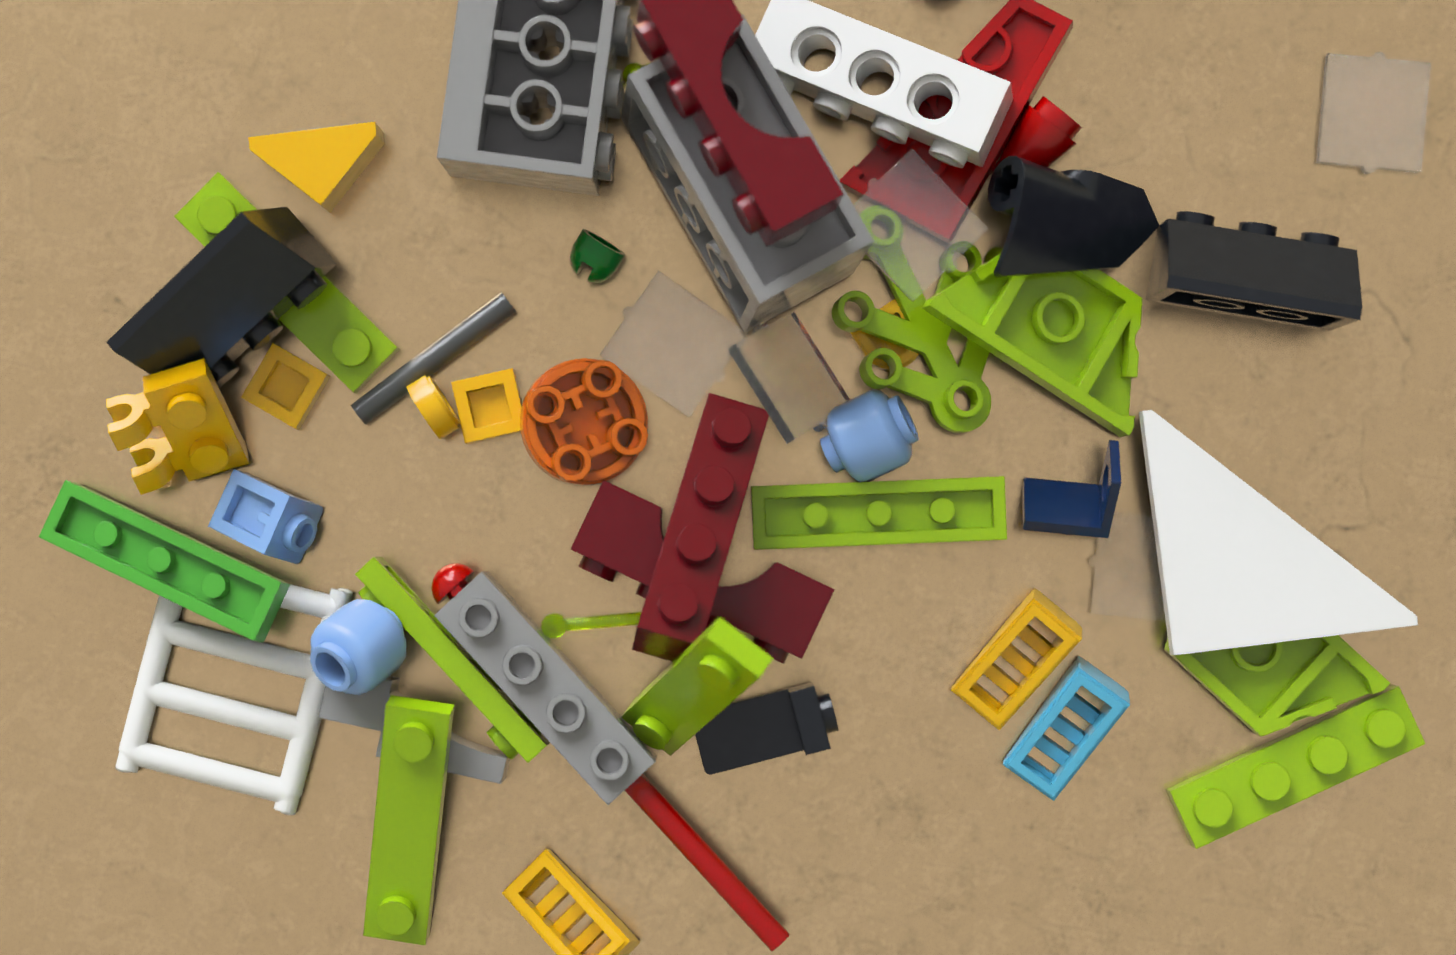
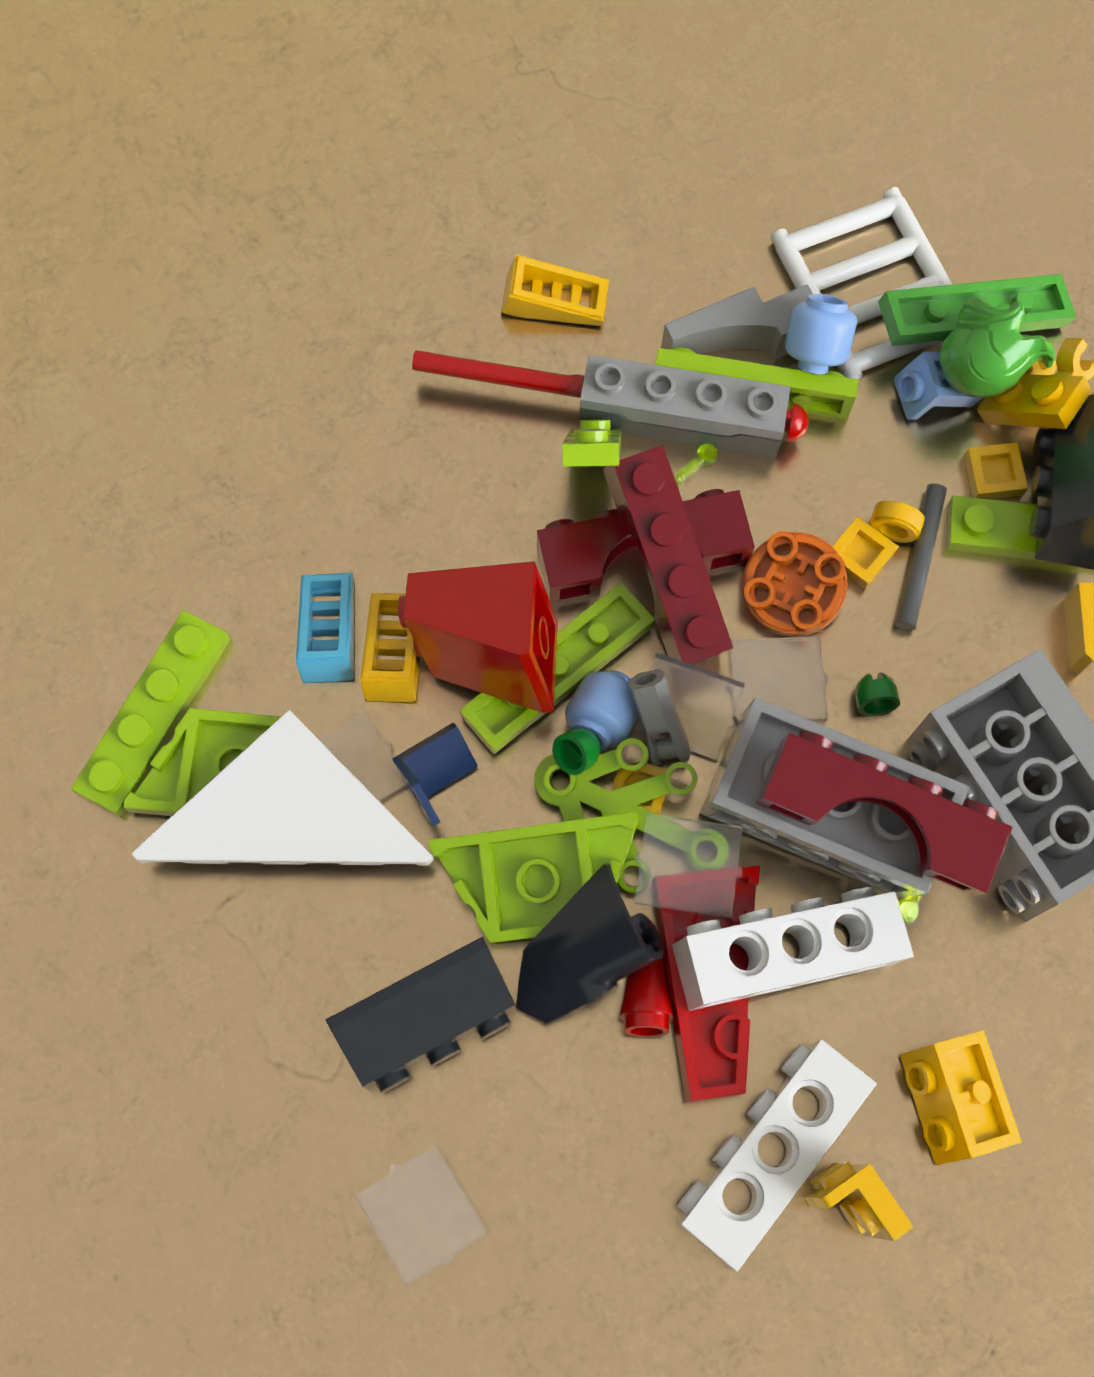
camera: 145 degrees right, 15 degrees down
lime plate [363,695,454,945] -> none
black bracket [695,682,839,775] -> none
none -> red slope [398,561,558,713]
none -> green hinge [552,728,601,775]
none -> light grey bar [629,669,690,766]
none -> bright green hair [939,296,1056,398]

